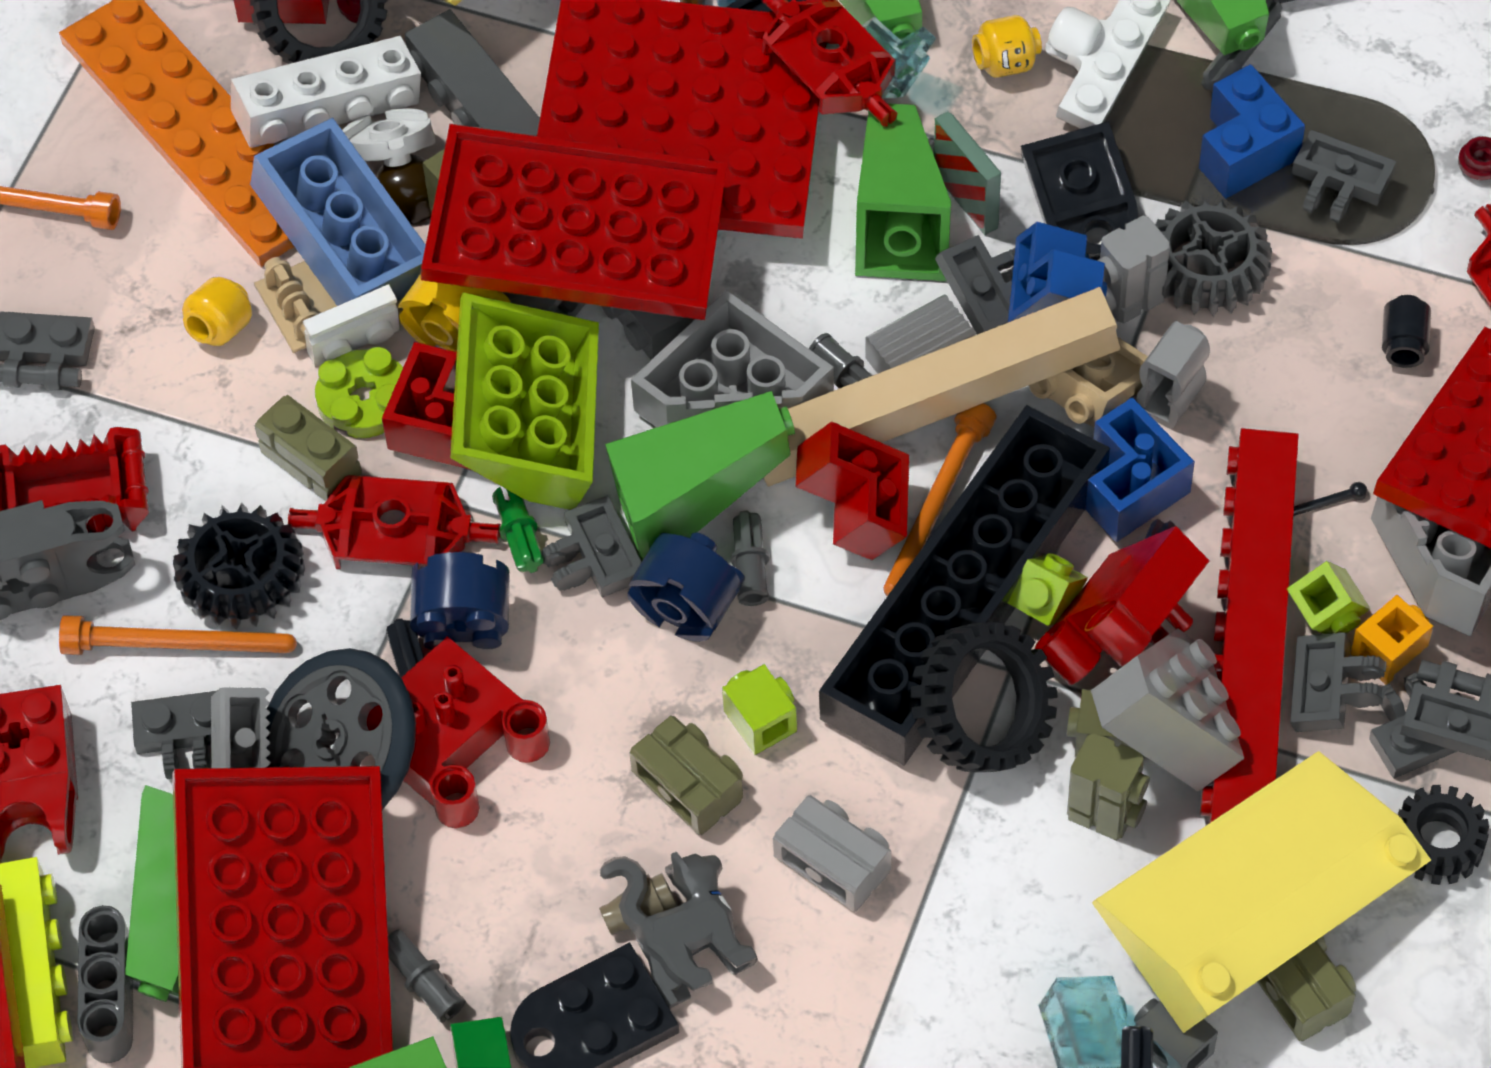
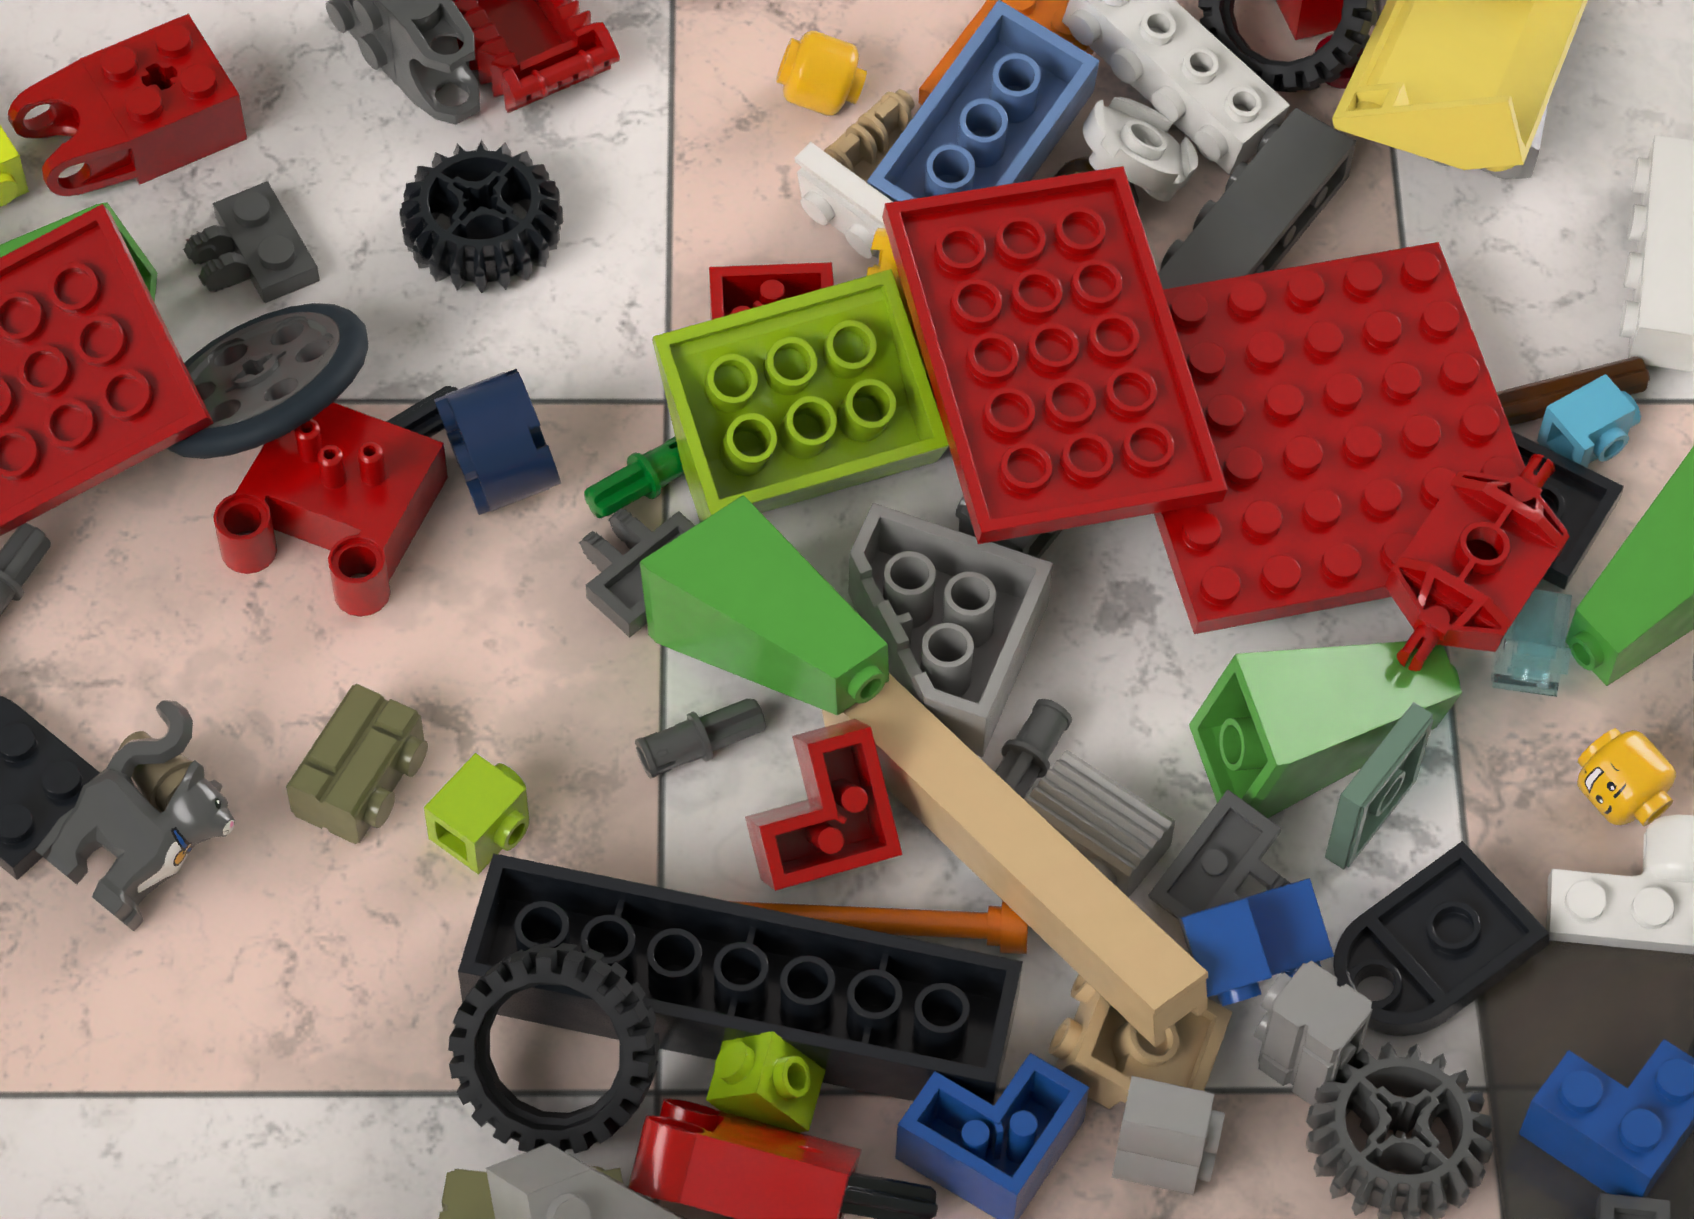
camera: 65 degrees right, 0 degrees up
orange piece [59,615,297,655] -> none
light grey brick [211,687,271,768] -> none
olive brick [254,395,362,501] -> none
red plate [288,475,501,570] -> none
lime plate [315,347,403,438] -> none
dark blue brick [627,532,745,642] -> none
light grey brick [773,795,891,912] -> none

